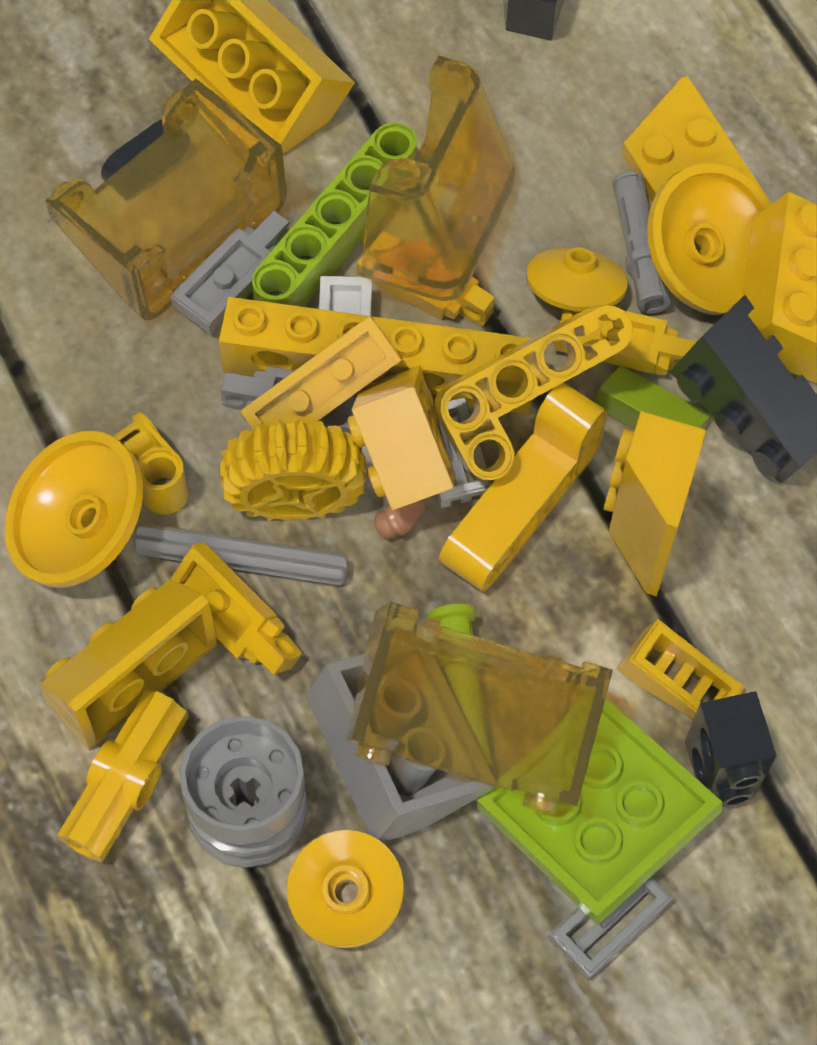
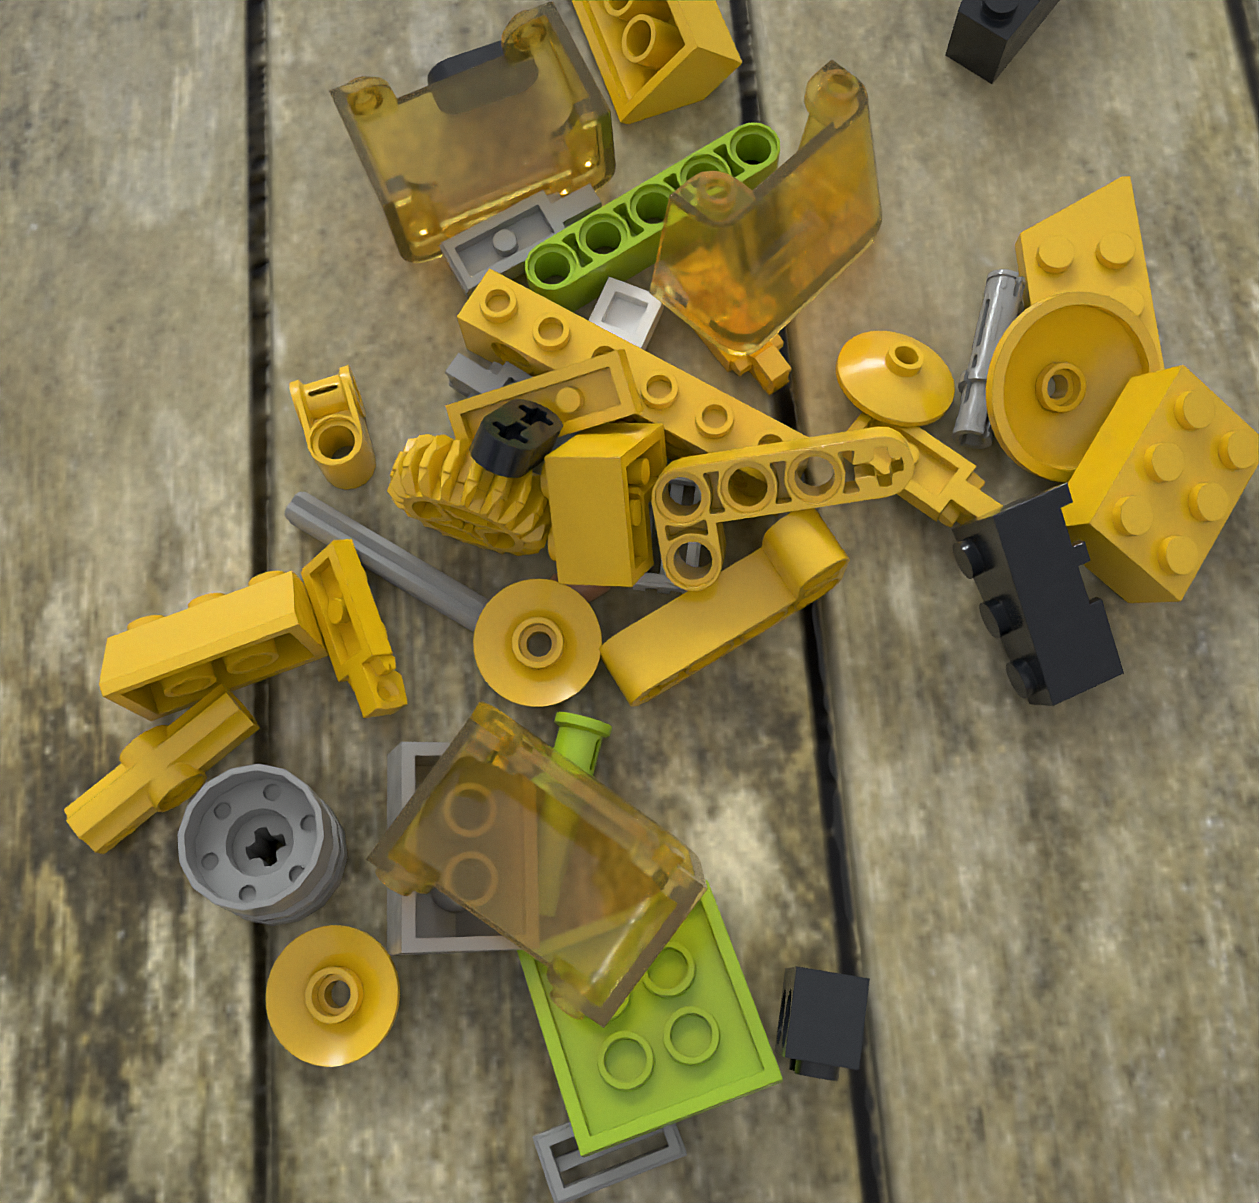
camera: 30 degrees right, 10 degrees up
yellow dish [4,431,143,588] -> none
lime slope [595,366,711,429] -> none
yellow slope [603,411,706,597] -> none
yellow slope [616,619,745,720] -> none
none -> black beam [469,399,563,478]
none -> yellow dish [473,579,602,707]

